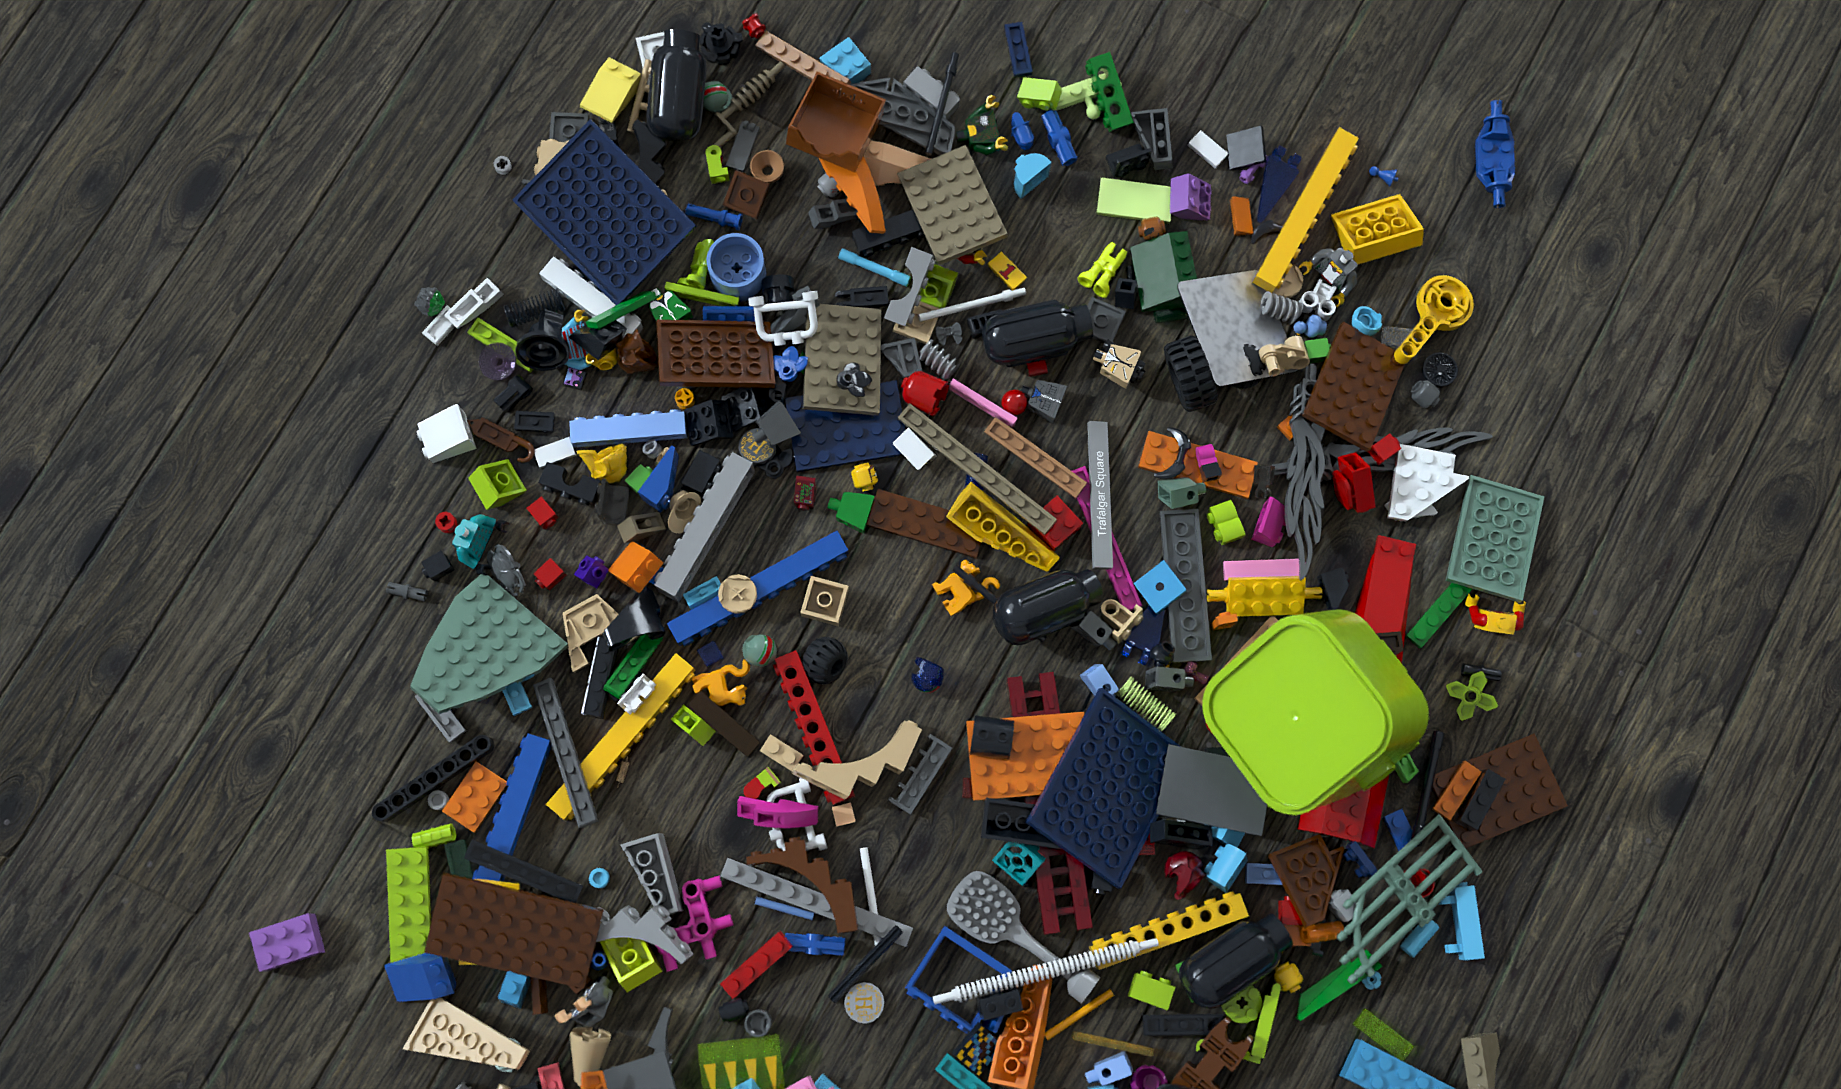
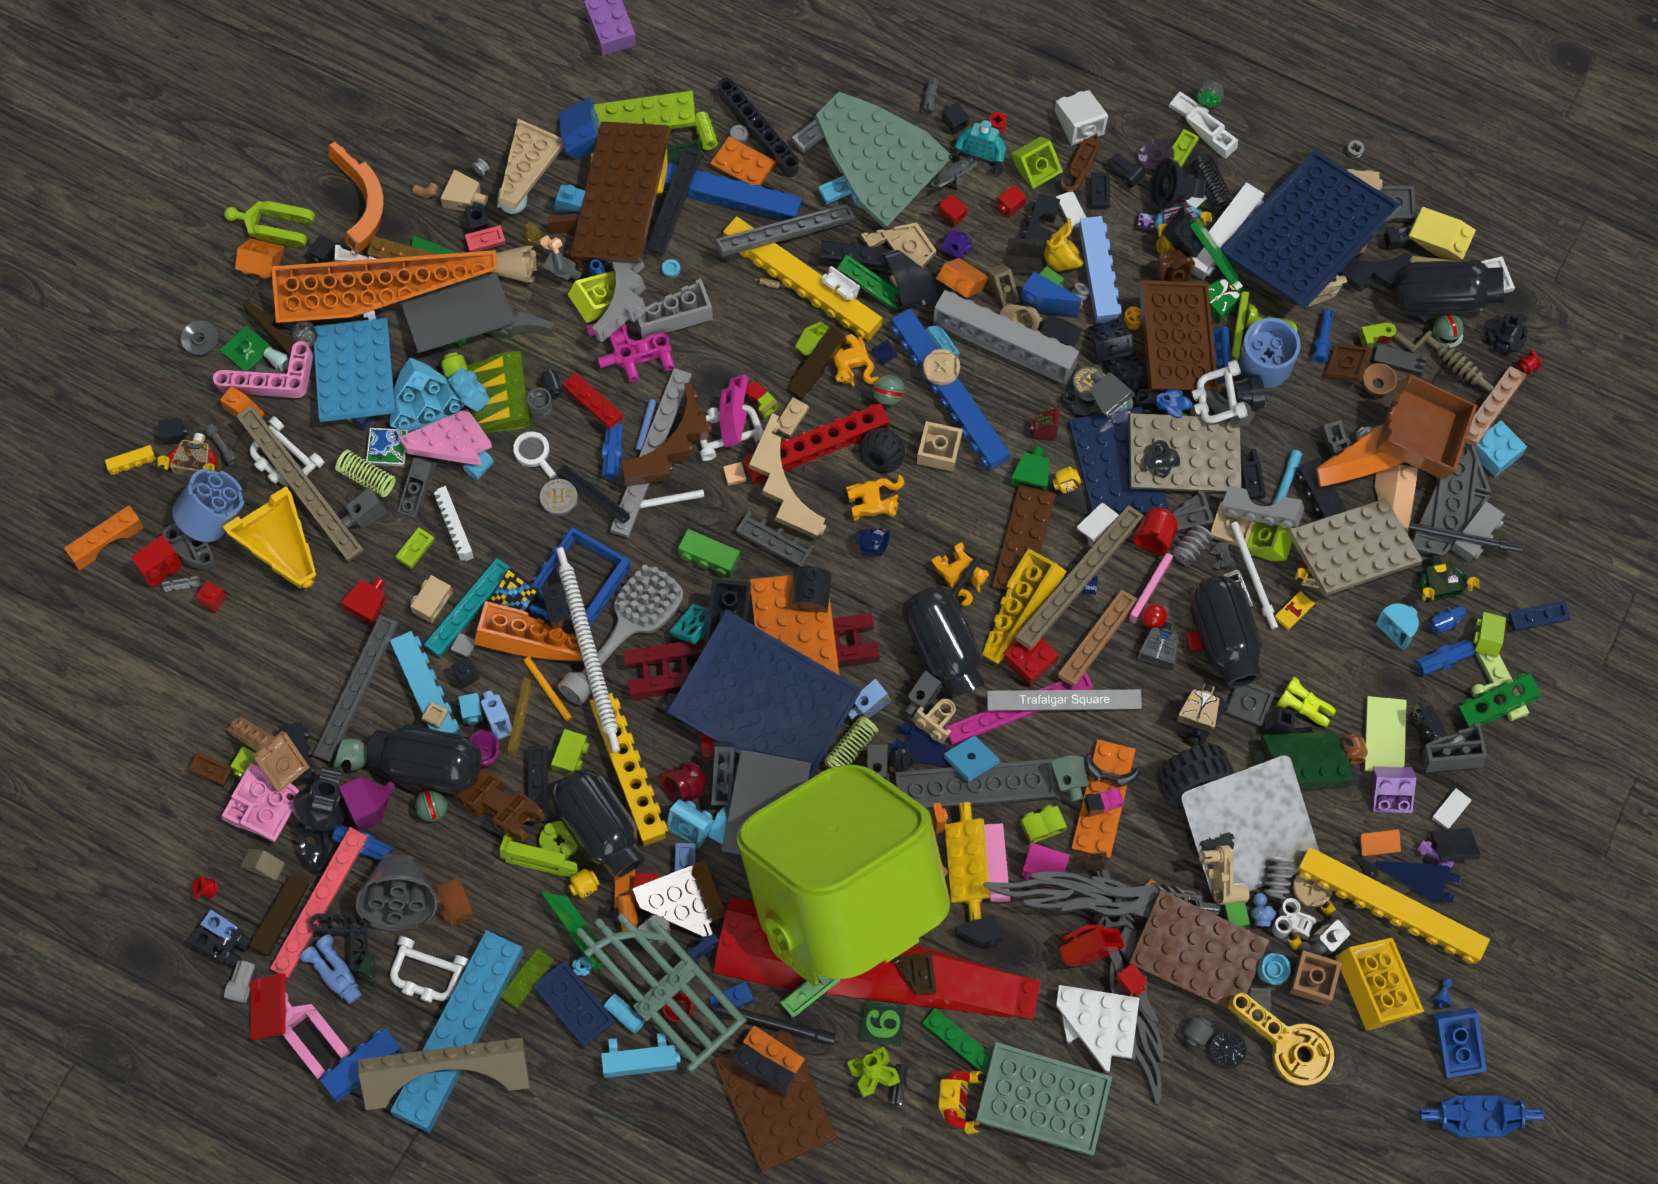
camera: 90 degrees right, 10 degrees down
none -> white piece [513,432,556,479]
none -> clear yellow plate [525,221,543,246]
none -> dark blue plate [533,960,615,1048]
none -> bright green brick [678,529,740,577]
none -> light orange animal [846,475,904,523]
none -> clear green tile [860,1001,905,1047]
none -> medium nougat brick [1289,950,1342,1005]
none -> blue slope [1432,1007,1487,1078]

